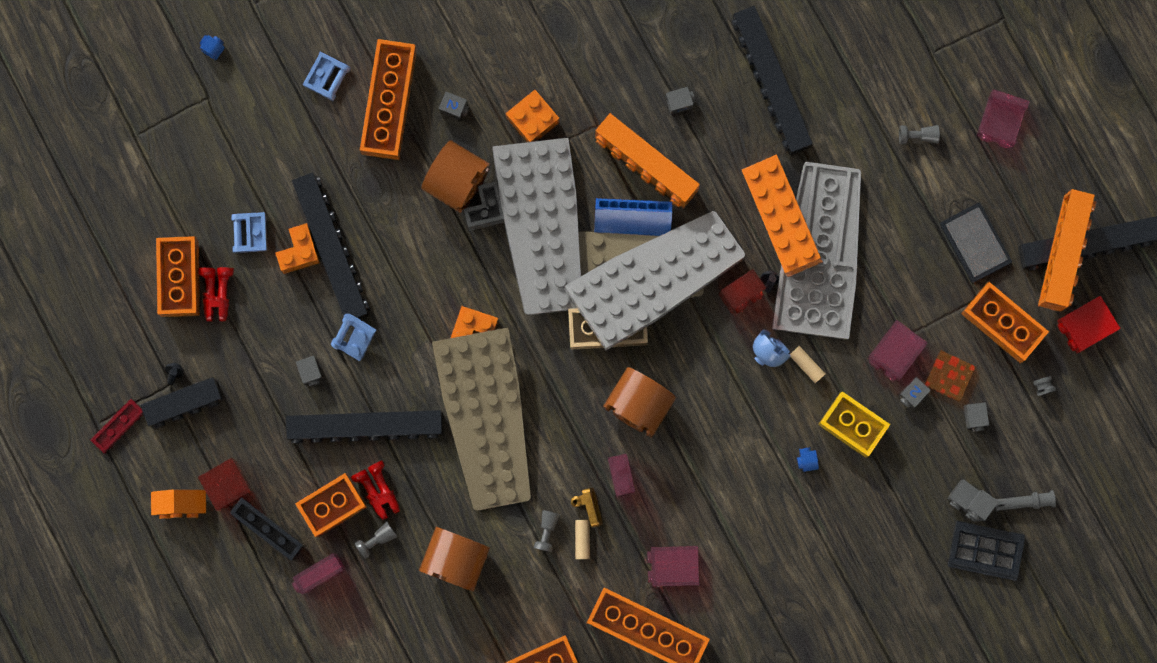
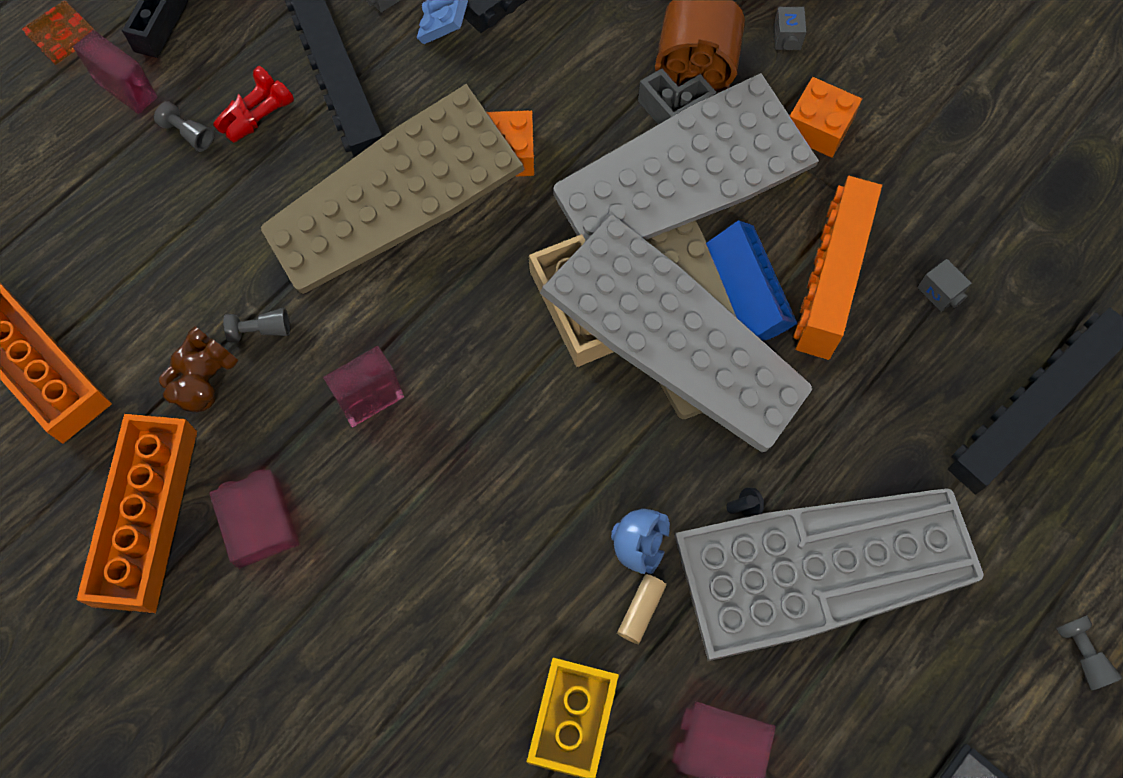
camera: 70 degrees right, 15 degrees down
orange brick [295,473,367,538] -> none
dark orange brick [419,527,490,592] -> none
pearl gold piece [571,488,603,527] -> none
tan piece [575,520,590,559] -> none
dark orange brick [603,367,677,438] -> none
clear red brick [719,269,766,314] -> none
orange brick [742,155,823,277] -> none
blue plate [797,447,819,472] -> none
none -> clear orange tile [22,0,98,65]
none -> reddish brown animal [159,326,239,412]

